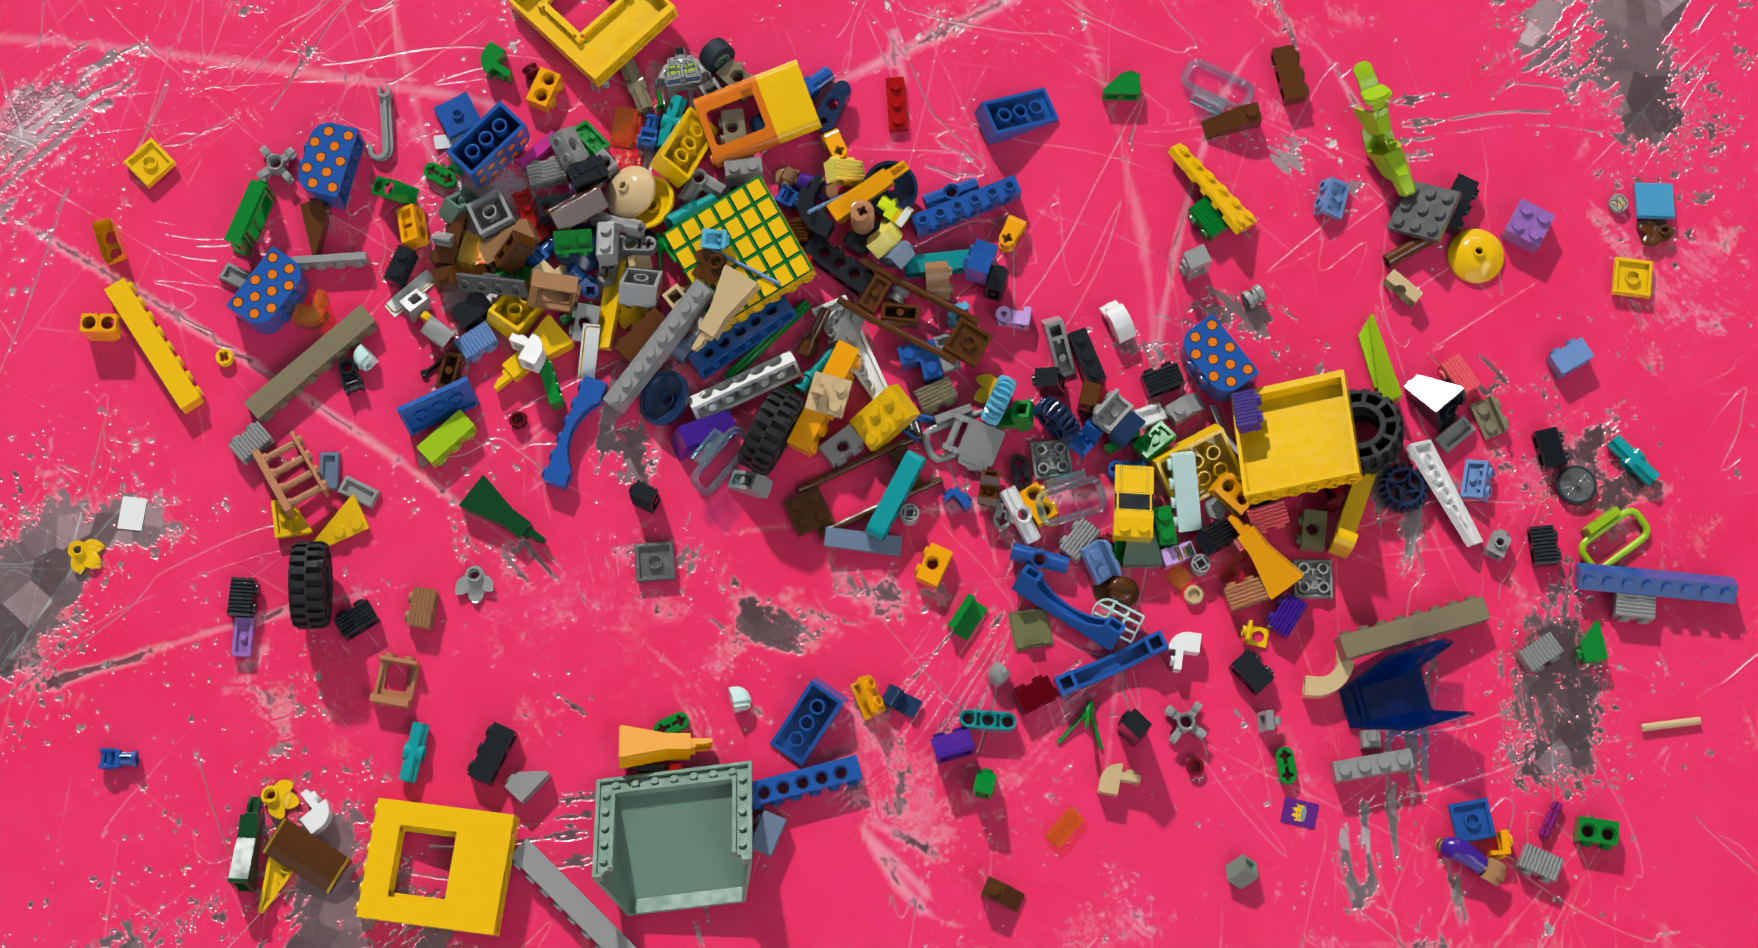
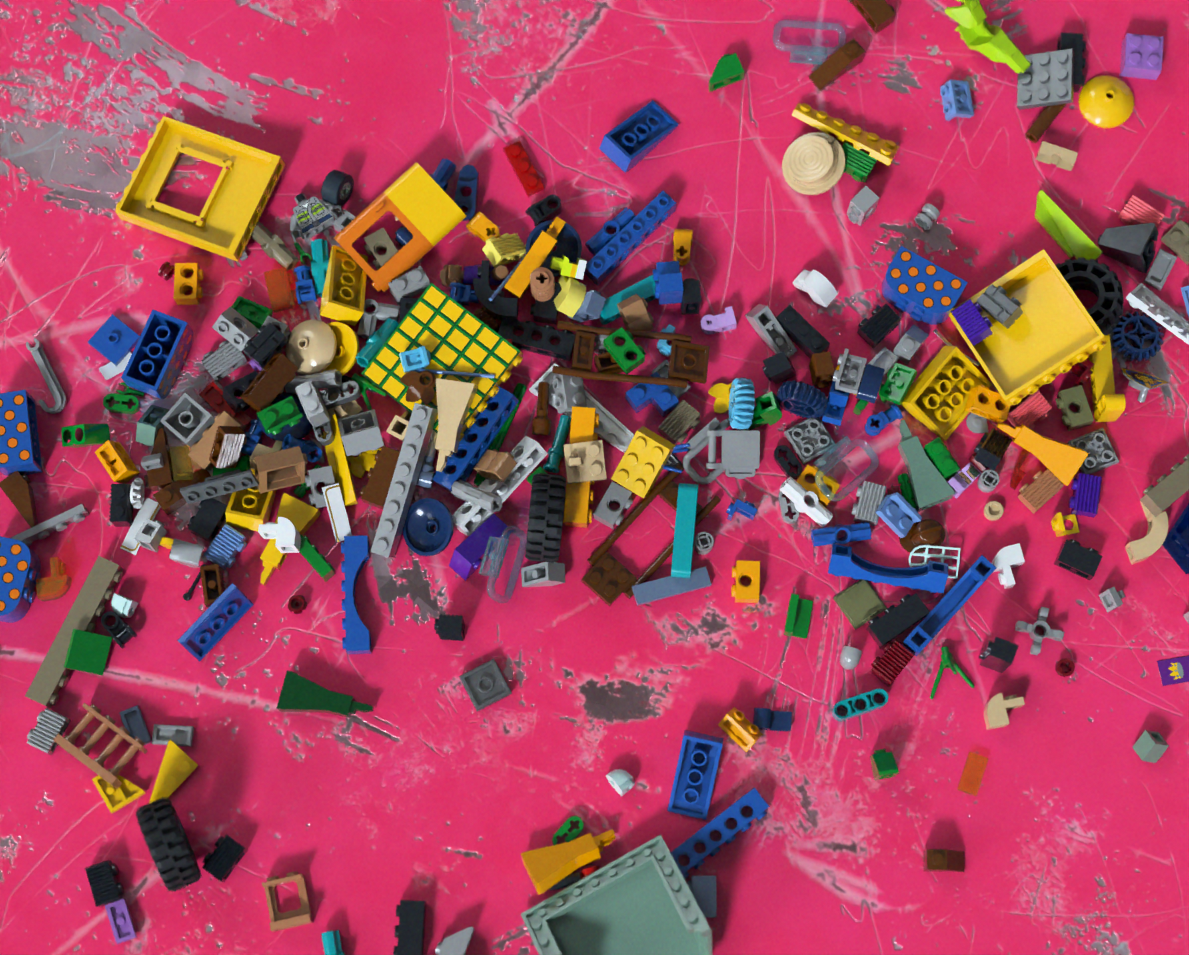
camera: 25 degrees left, 0 degrees up
medium nougat brick [404,587,440,631] -> none
lime brick [417,409,477,468] -> none
light grey plate [455,566,494,604] -> none
green brick [480,41,514,84] -> none
dark pink piece [517,130,554,172] -> none
dark tan brick [716,58,754,104] -> none
dark purple slope [930,727,975,764] -> none
reddish brown brick [977,469,1001,507] -> none
yellow slope [1112,465,1154,543] -> none
tile [1165,564,1193,591] -> none
light aqua brick [1166,451,1202,532] -> none
green beam [1275,747,1297,785] -> none
none -> green tile [64,629,112,676]
none -> white gear [130,478,145,509]
none -> light grey axle [451,480,503,513]
none -> medium nougat brick [474,449,517,482]
none -> black piece [525,195,562,227]
none -> green brick [603,327,646,374]
none -> tan piece [782,132,846,195]
none -> black brick [866,593,930,648]
none -> dark grey brick [977,284,1023,329]
none -> shield [1121,368,1169,403]

